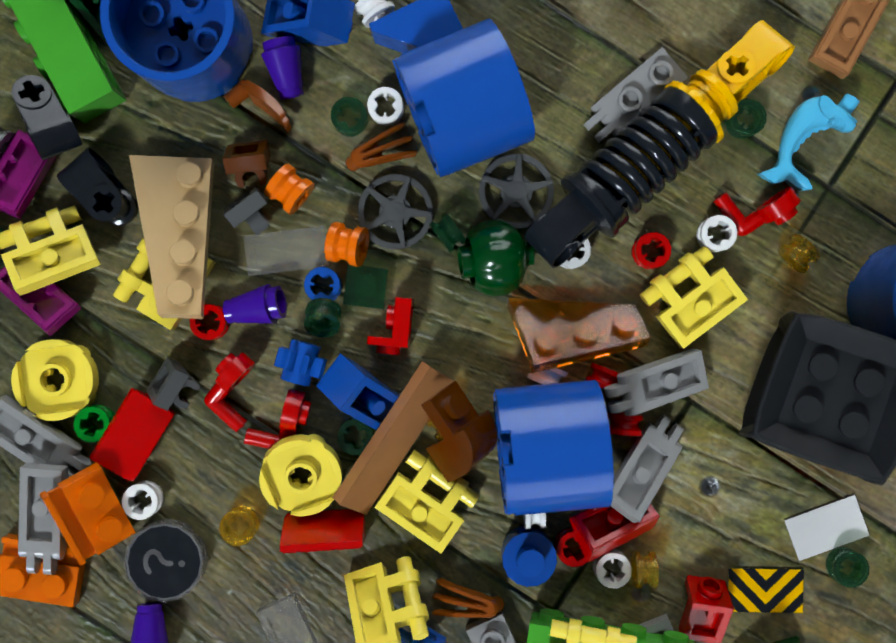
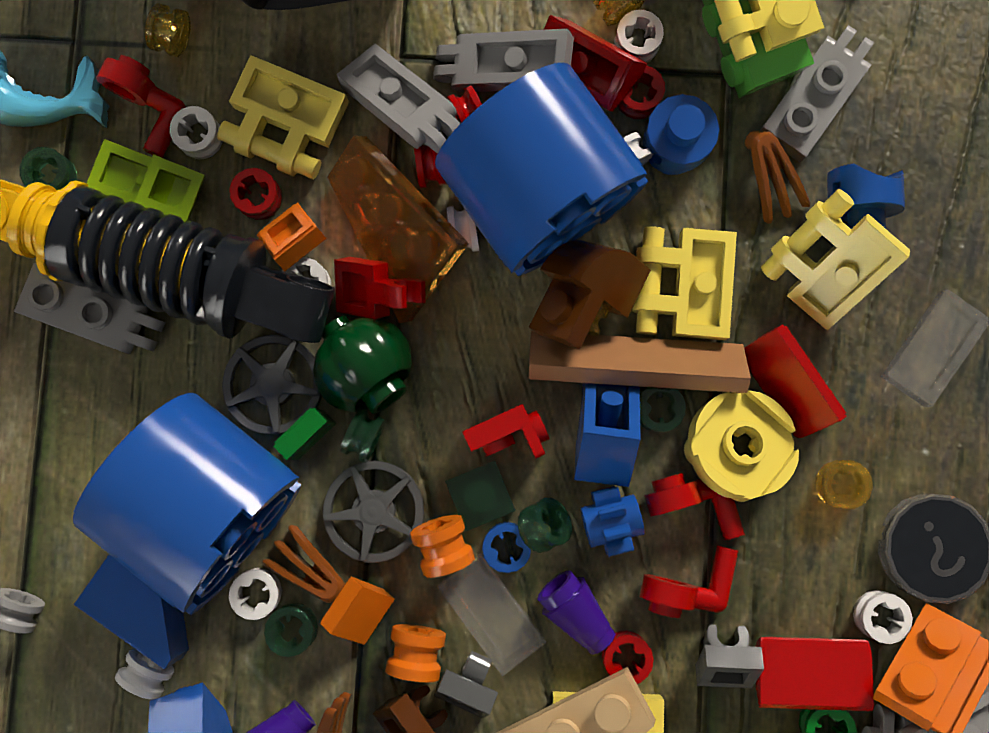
camera: 110 degrees left, 5 degrees down
none -> lime slope [87,139,205,222]
none -> orange tile [257,202,327,272]
none -> green tile [273,408,336,460]
none -> orange tile [320,576,395,645]
none -> red plate [334,257,426,319]

